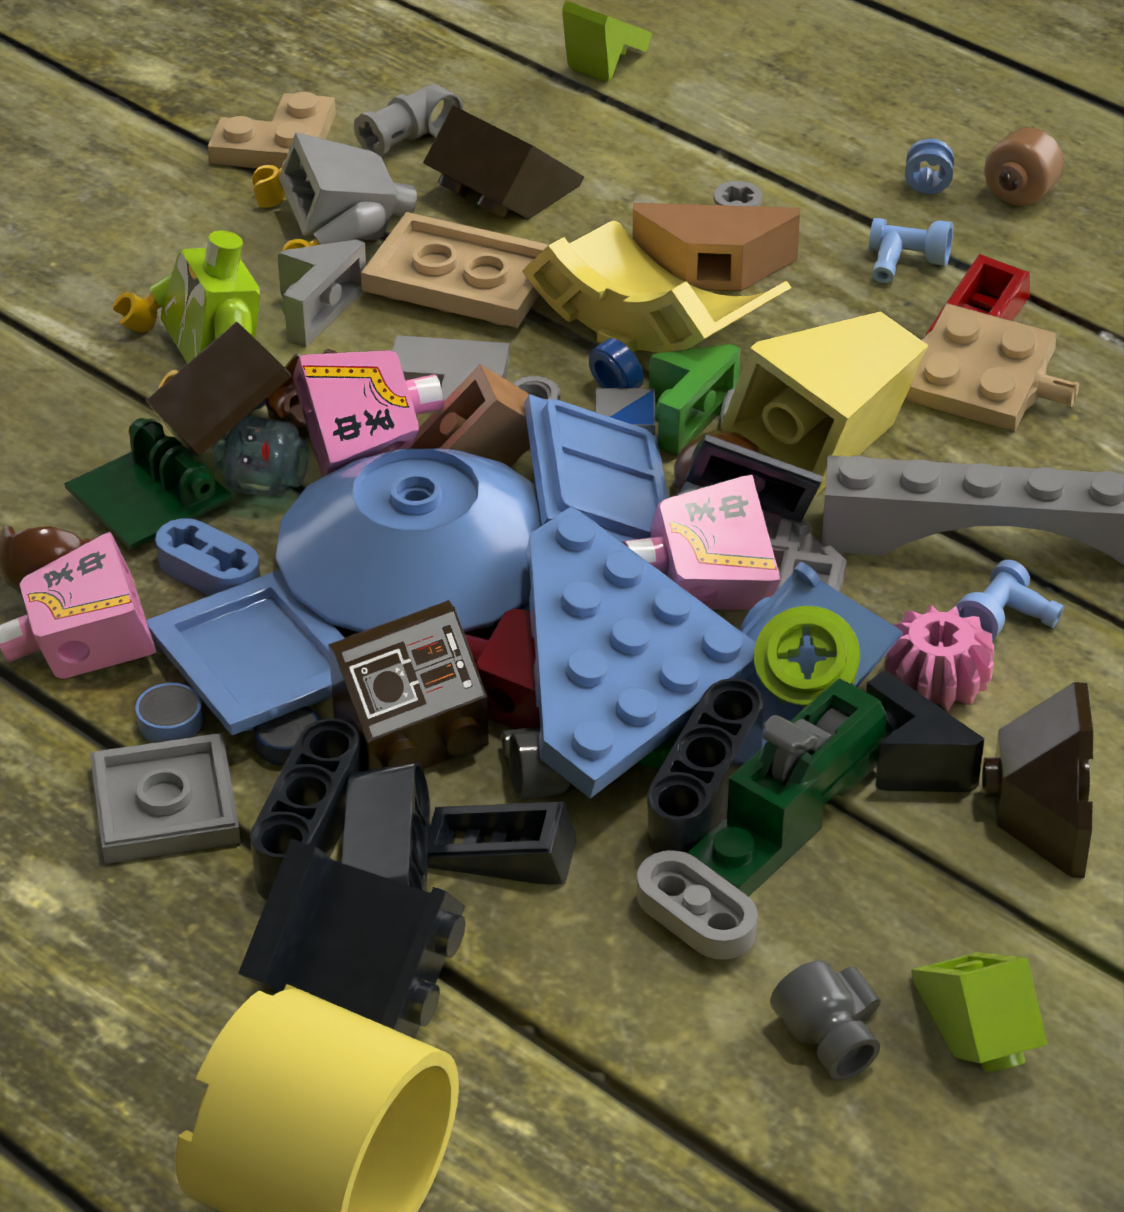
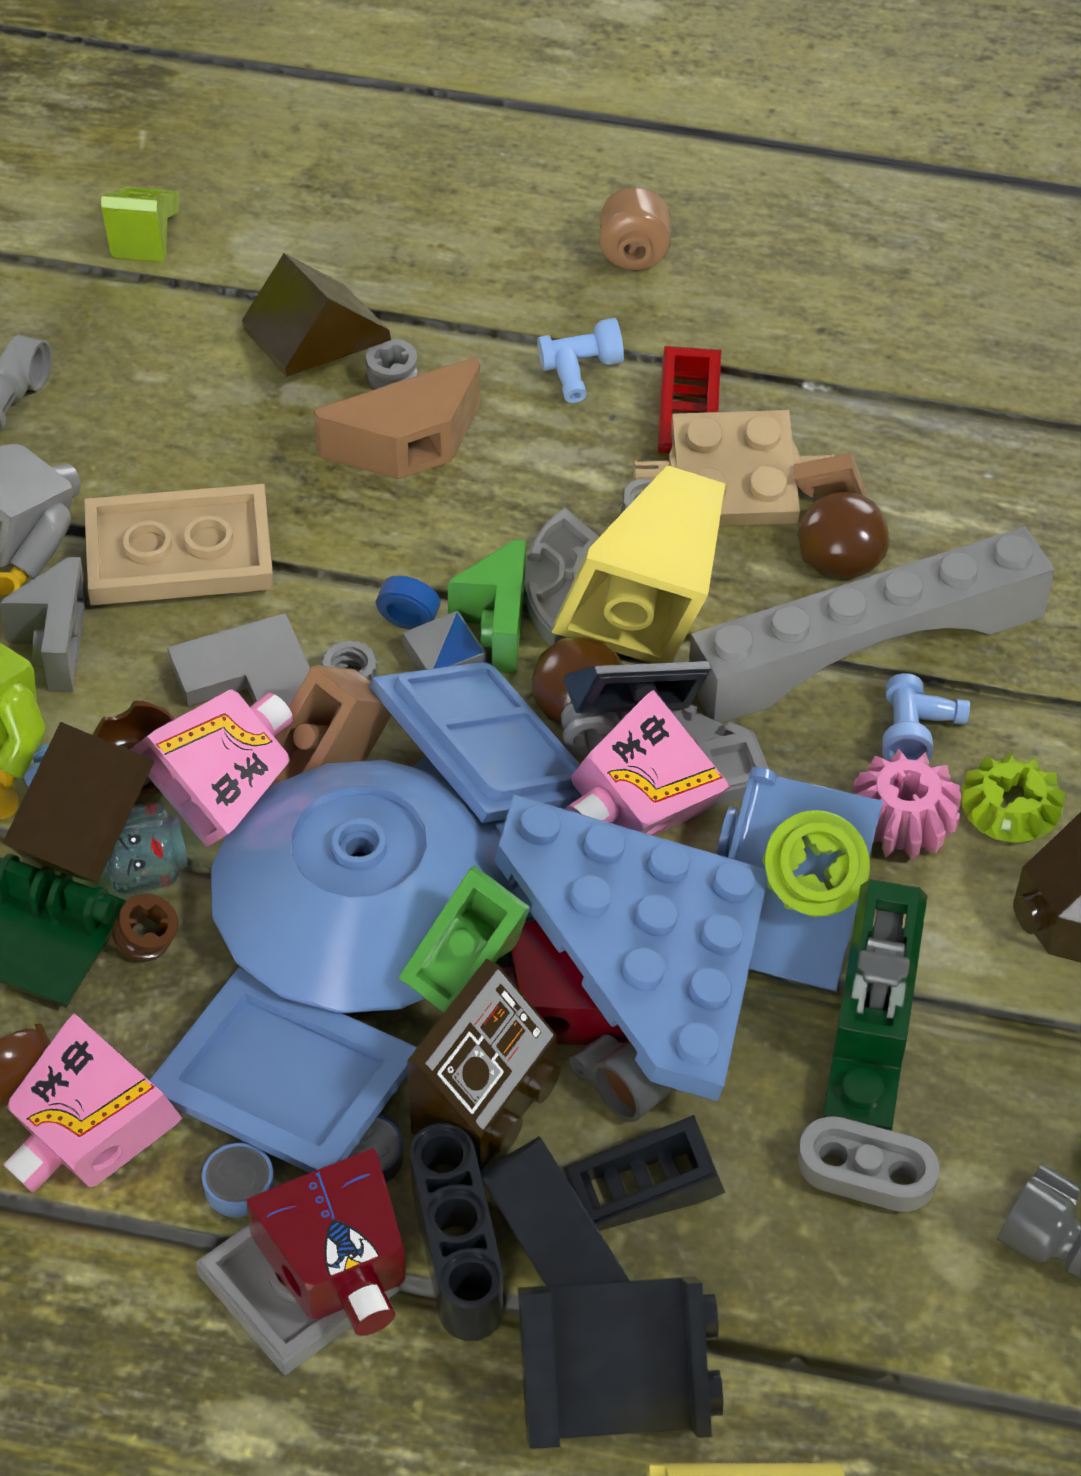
camera: 30 degrees left, 10 degrees up
medium blue beam [155,519,261,596] -> none
dark brown slope [423,105,584,219] -> none
light yellow panel [522,221,792,354] -> none
black beam [647,678,763,853] -> none
black slope [866,670,985,792] -> none
medium blue bush [905,139,954,194] -> none
none -> reddish brown bush [112,893,178,962]
none -> dark brown slope [242,253,391,377]
none -> dark red torso [246,1148,406,1336]
none -> bright green slope [398,866,530,1012]
none -> medium nougat tile [794,453,867,498]
none -> reddish brown hair [797,491,890,580]
none -> lime gear [961,751,1066,843]

